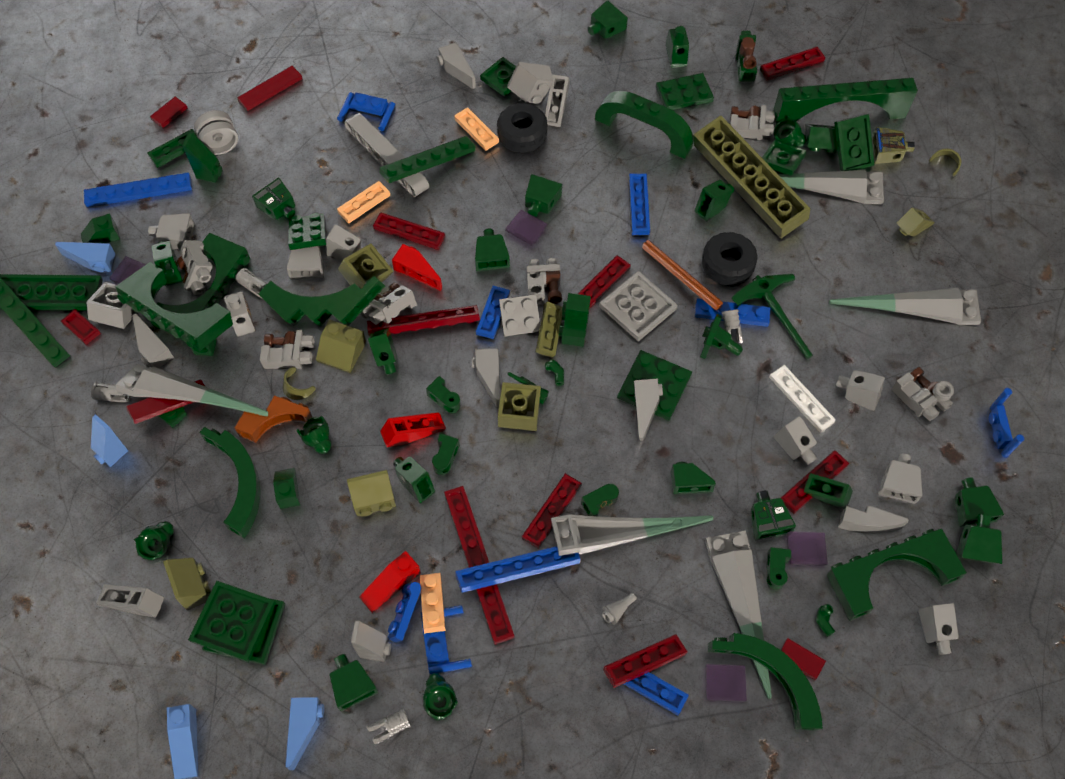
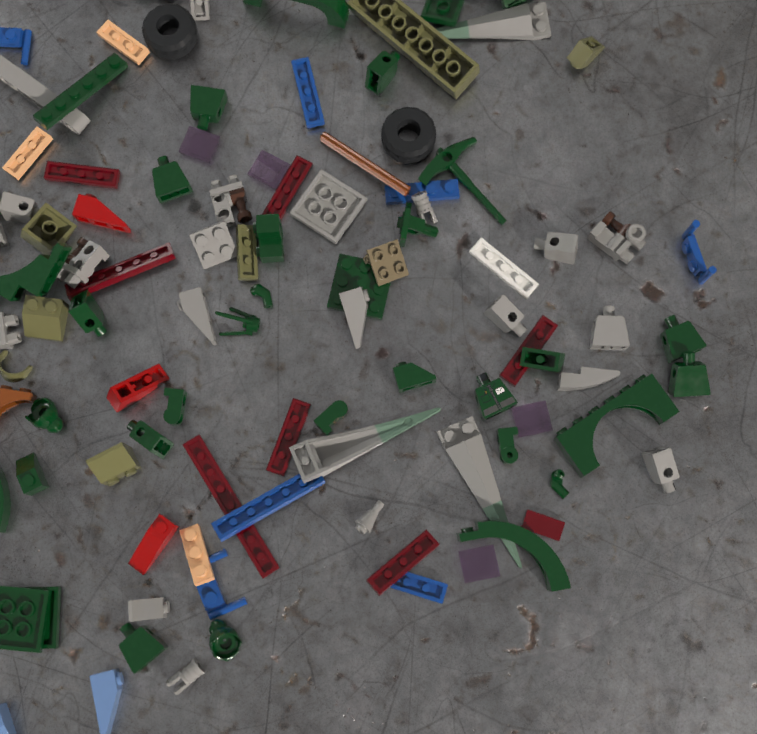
camera: 10 degrees left, 15 degrees up
blue plate [388,582,421,642] -> none
dark green leg [426,376,461,413] -> none
blue plate [476,286,510,339] -> none
olive slope [498,382,541,431] -> none
light grey plate [829,288,981,325] -> none
none -> clear purple piece [247,150,290,190]
none -> dark tan hinge [363,239,409,286]

